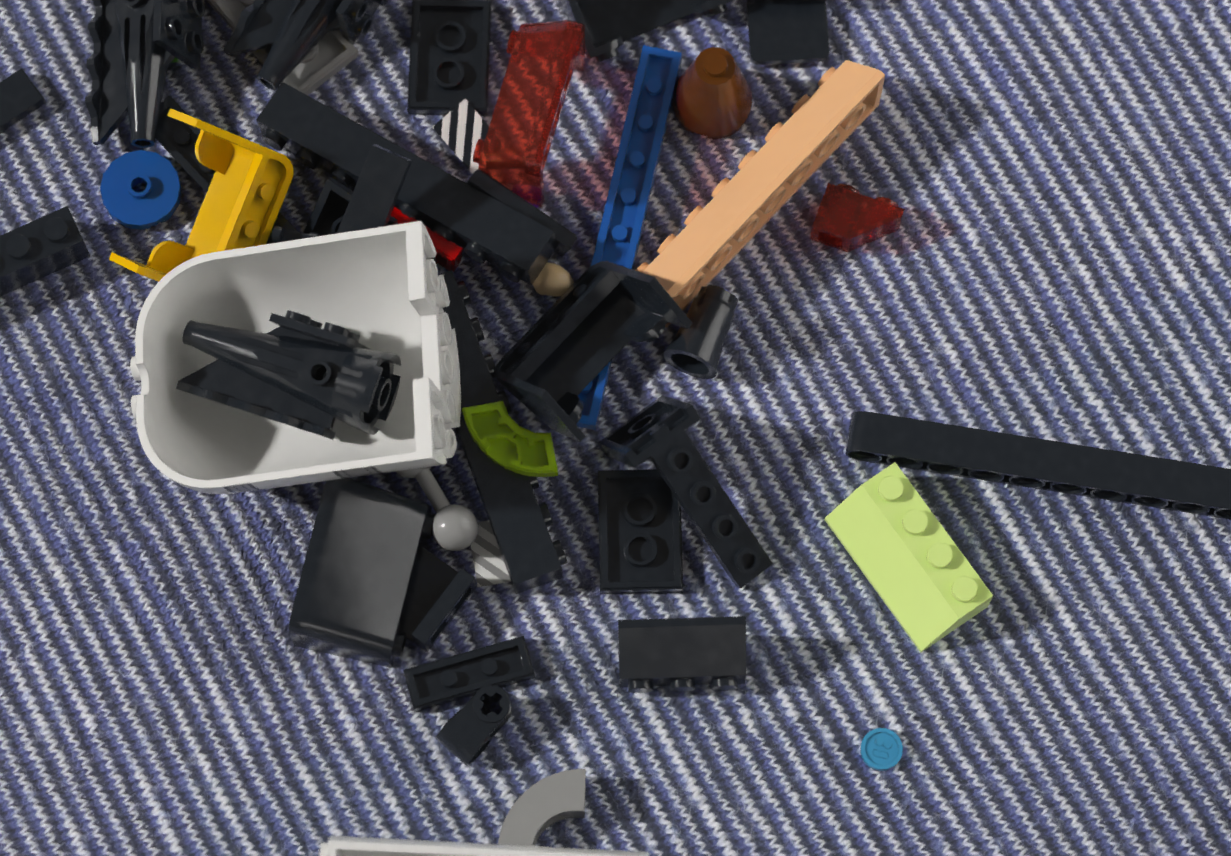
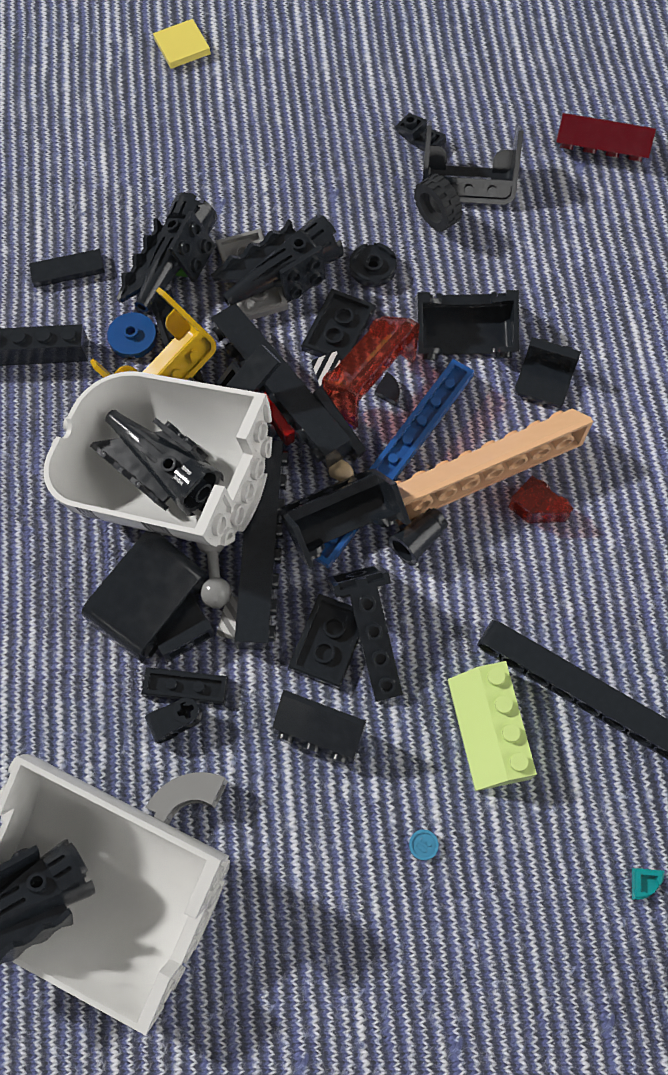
camera: 25 degrees right, 5 degrees down
lime tile [462,401,558,477] -> none
reddish brown cone [673,47,752,139] -> none
none -> black tile [374,372,400,406]
none -> teal tile [632,868,665,900]

